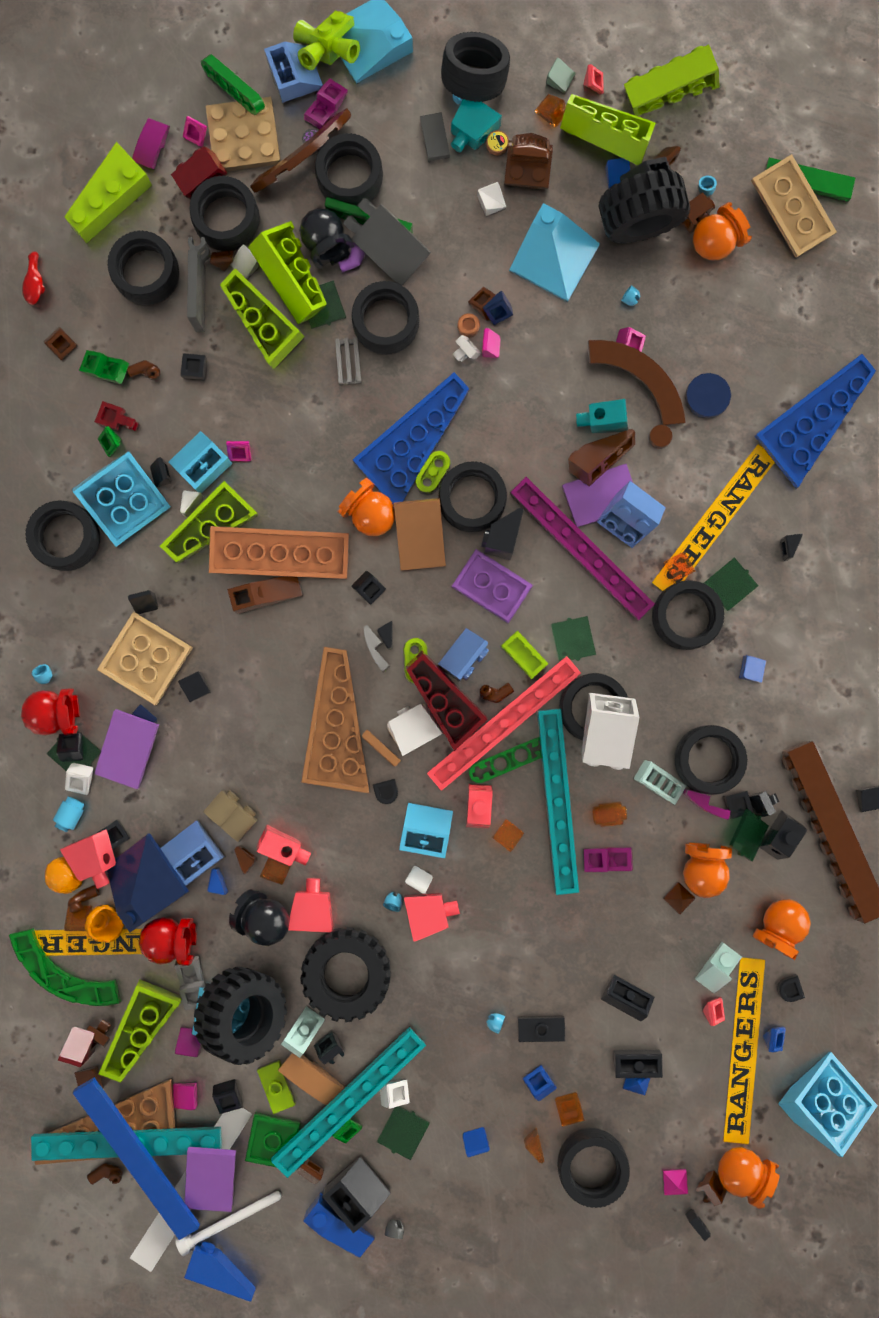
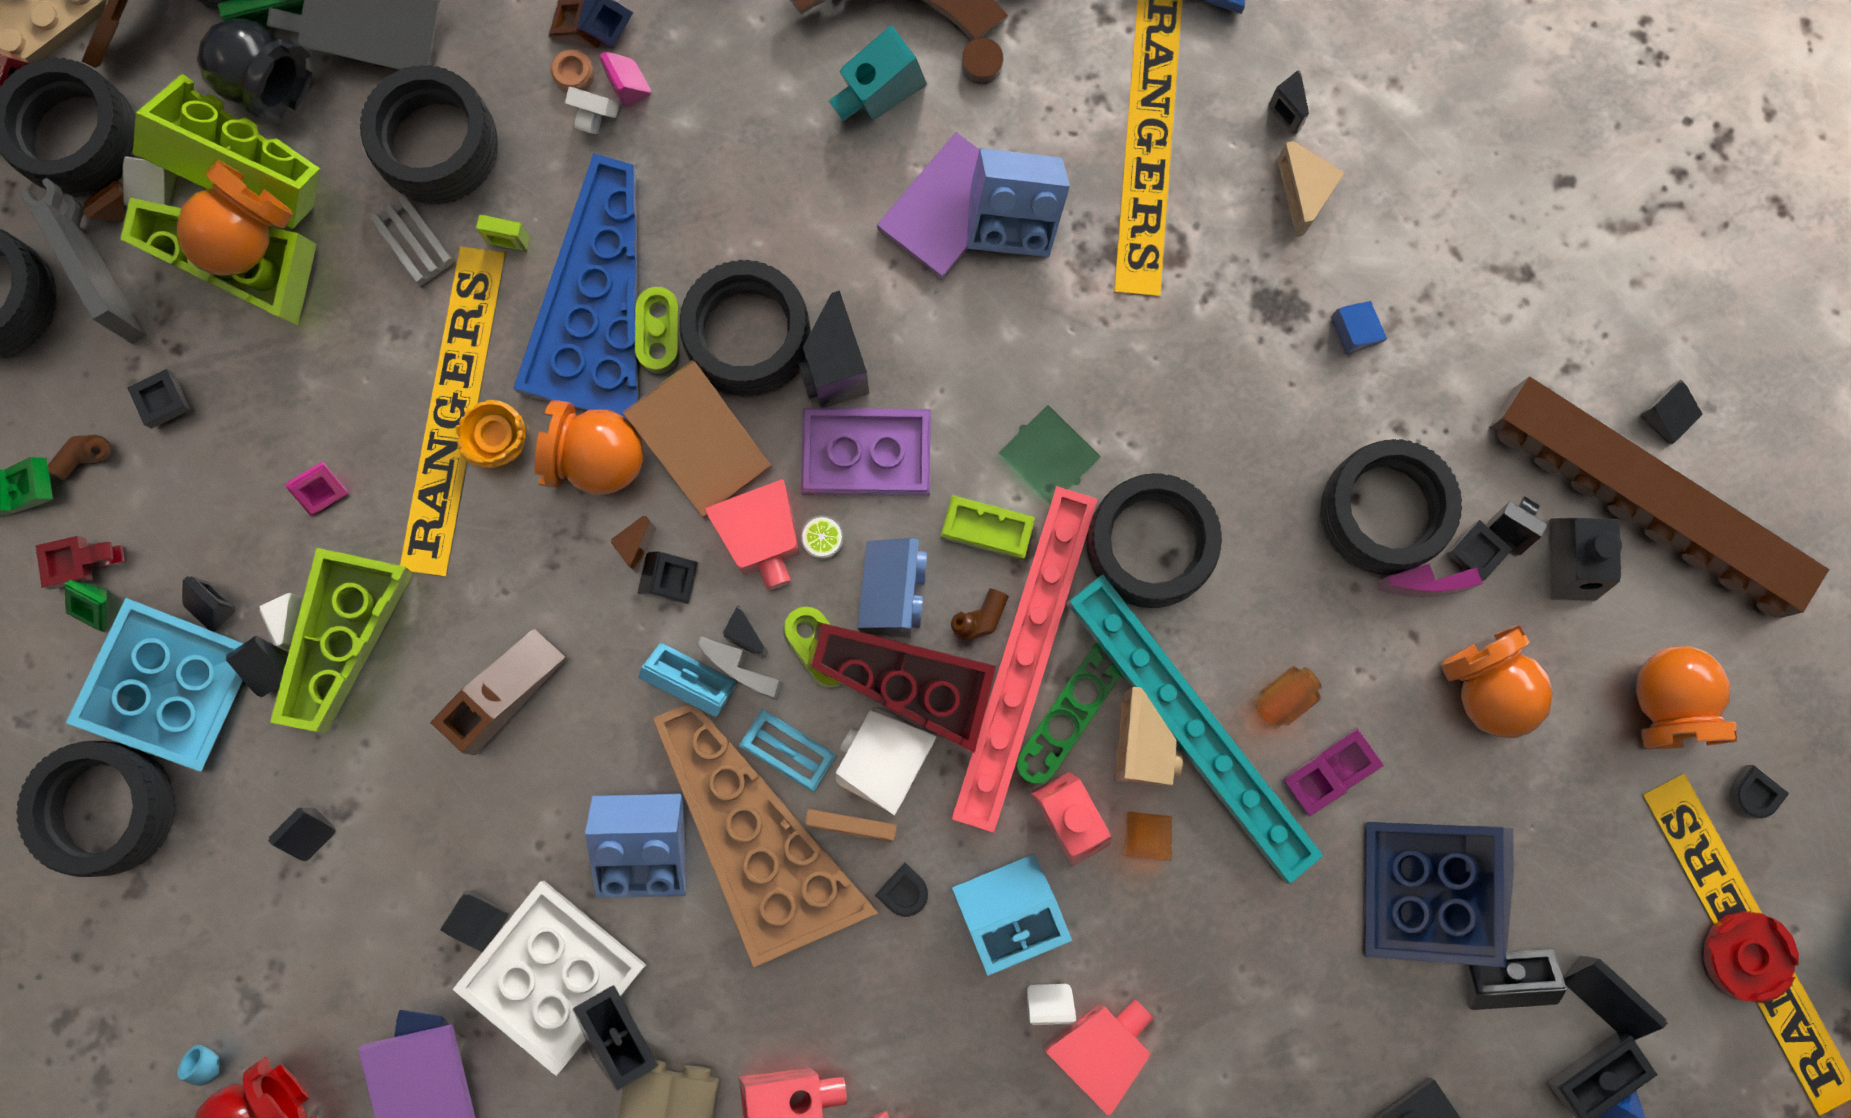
camera: 35 degrees left, 5 degrees down
tan plate [97,612,193,706] -> none
medium azure slope [169,431,232,493] -> none
nougat plate [209,526,349,579] -> none
clear green piece [309,280,346,329] -> none
medium lavender arm [338,243,365,272] -> none
medium azure hinge [383,892,403,912] -> none
magenta plate [510,477,655,621] -> none
reddish brown slope [568,429,635,486] -> none
white slope [582,693,640,770] -> none
light aqua slope [634,760,687,805] -> none
black tyre [652,580,725,650] -> none
reddish brown slope [663,882,695,915] -> none
clear orange tile [664,551,695,582] -> none
light aqua slope [695,942,742,993] -> none
coral slope [703,997,725,1026] -> none
clear green piece [704,557,758,611] -> none
clear green piece [729,809,769,862] -> none
blue slope [763,1027,786,1053] -> none
none -> orange tile [177,160,293,276]
none -> black slope [226,636,289,697]
none -> yellow sticker [400,246,505,576]
none -> white plate [452,881,647,1076]
none -> light orange hair [456,400,526,468]
none -> lime tile [476,214,530,252]
none -> black slope [572,985,659,1091]
none -> medium blue slope [585,794,686,898]
none -> reddish brown slope [611,516,656,573]
none -> medium azure tile [638,643,738,717]
none -> coral torso [705,479,800,591]
none -> medium azure tile [739,709,837,793]
none -> tile [800,515,844,560]
none -> tan slope [1114,687,1183,786]
none -> tan slope [1277,141,1345,236]
none -> dark blue slope [1365,822,1514,967]
none -> black slope [1563,956,1668,1041]
none -> red tile [1703,911,1799,1003]

